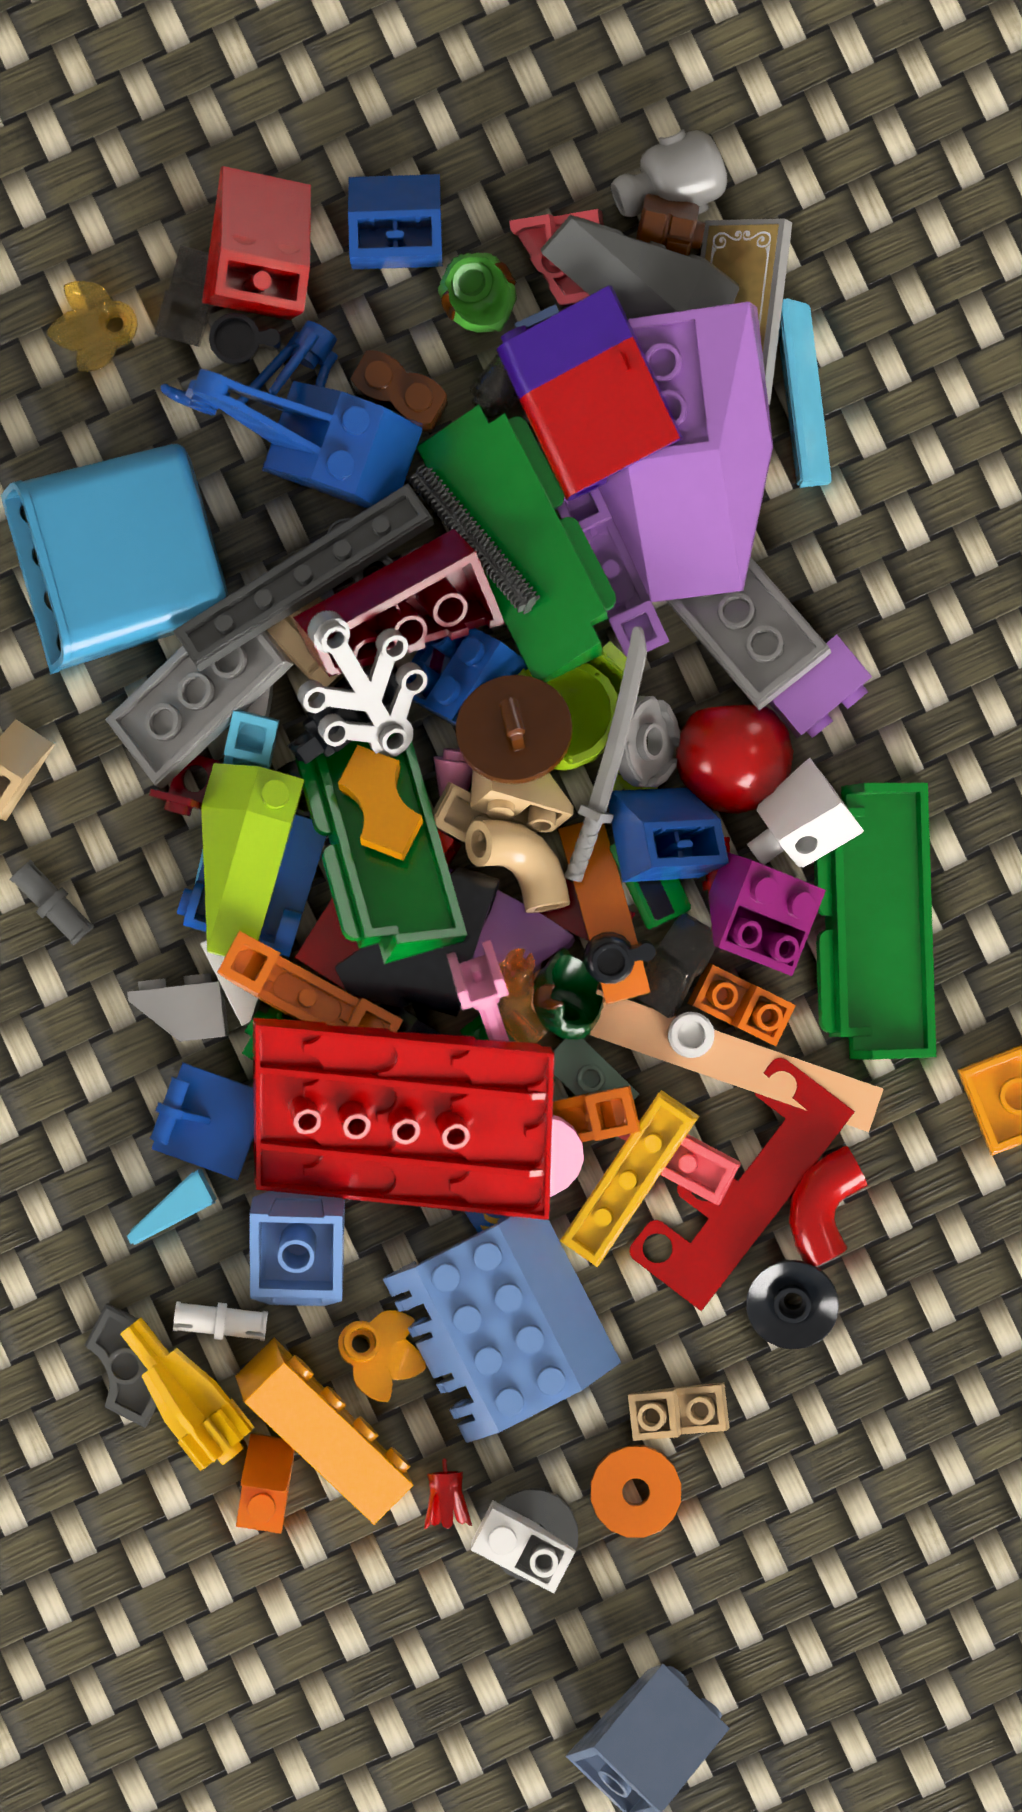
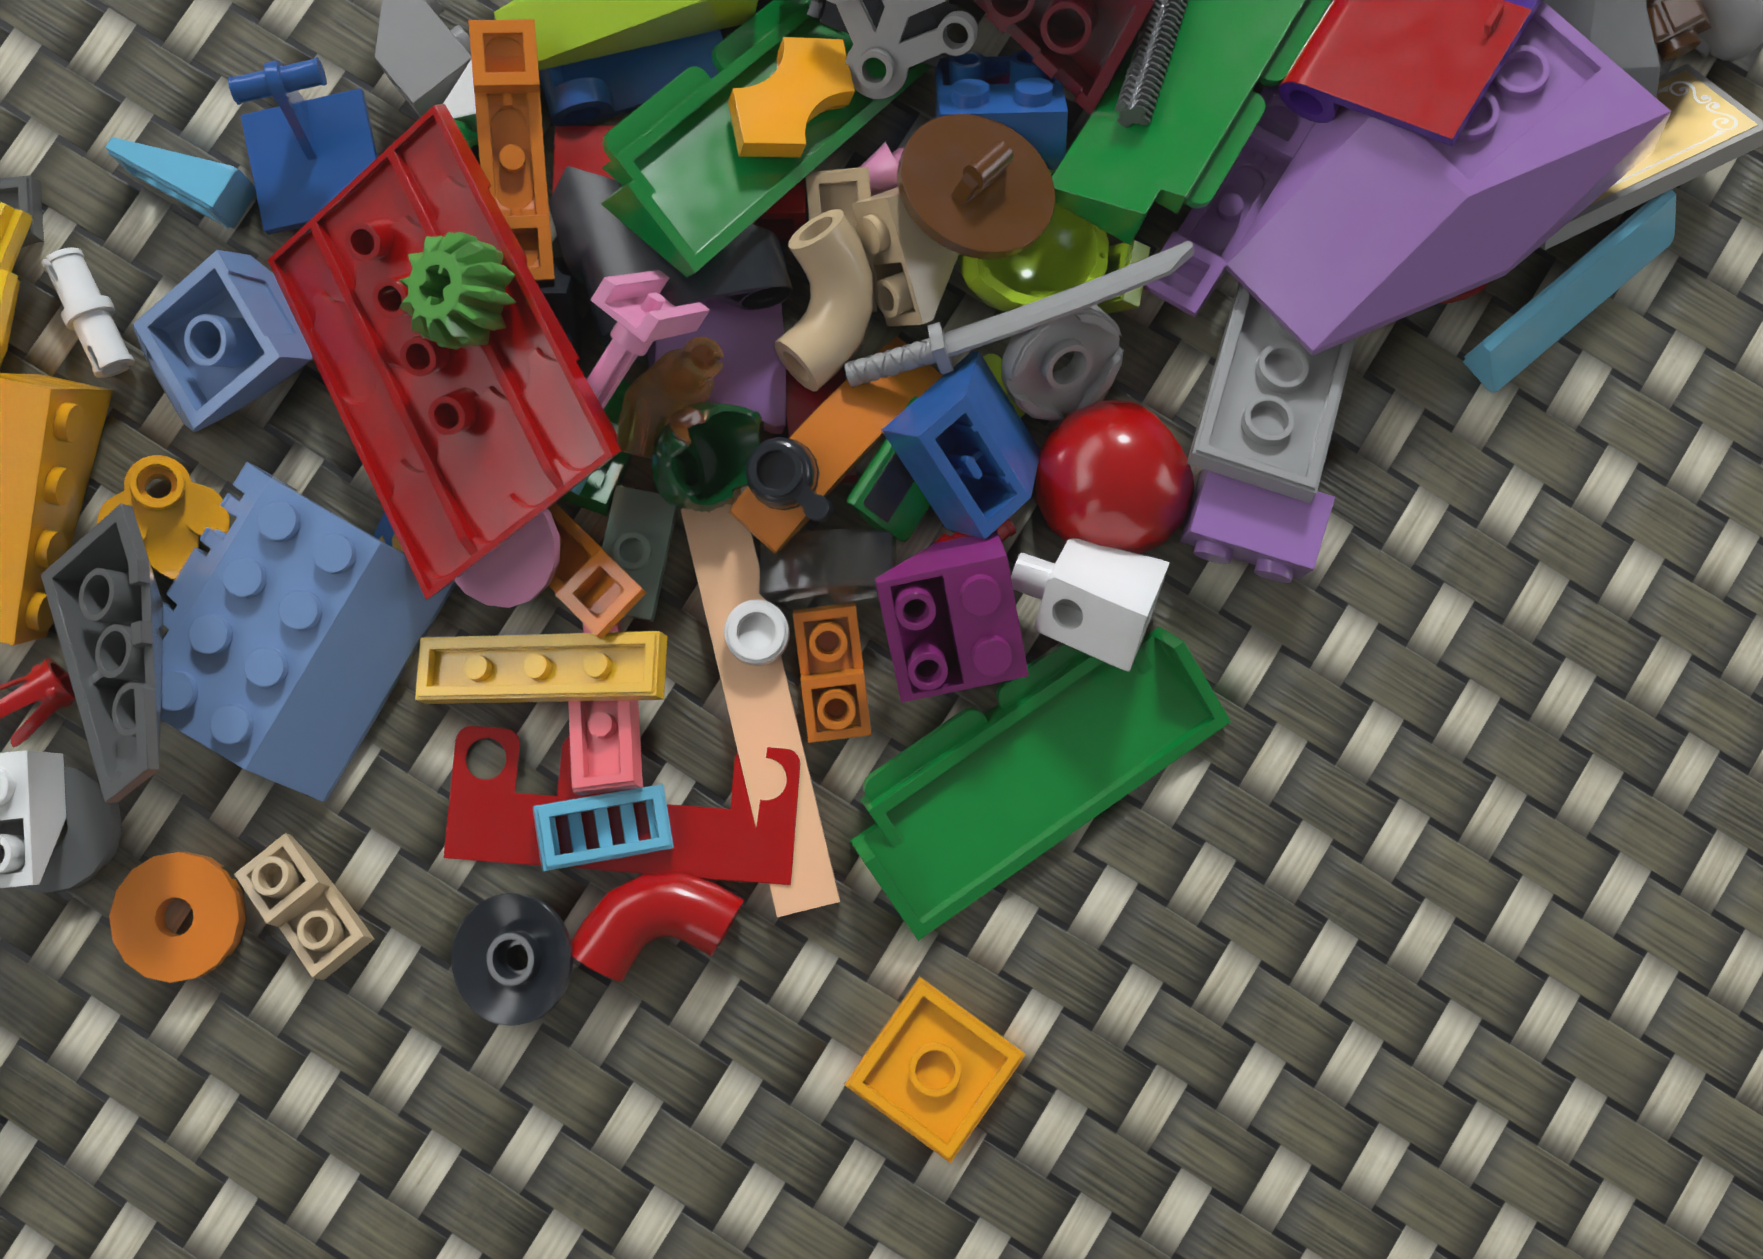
camera: 55 degrees right, 5 degrees down
none -> dark grey wedge [41,504,163,803]
none -> bright green gear [398,232,516,350]
none -> medium azure slope [532,784,674,872]

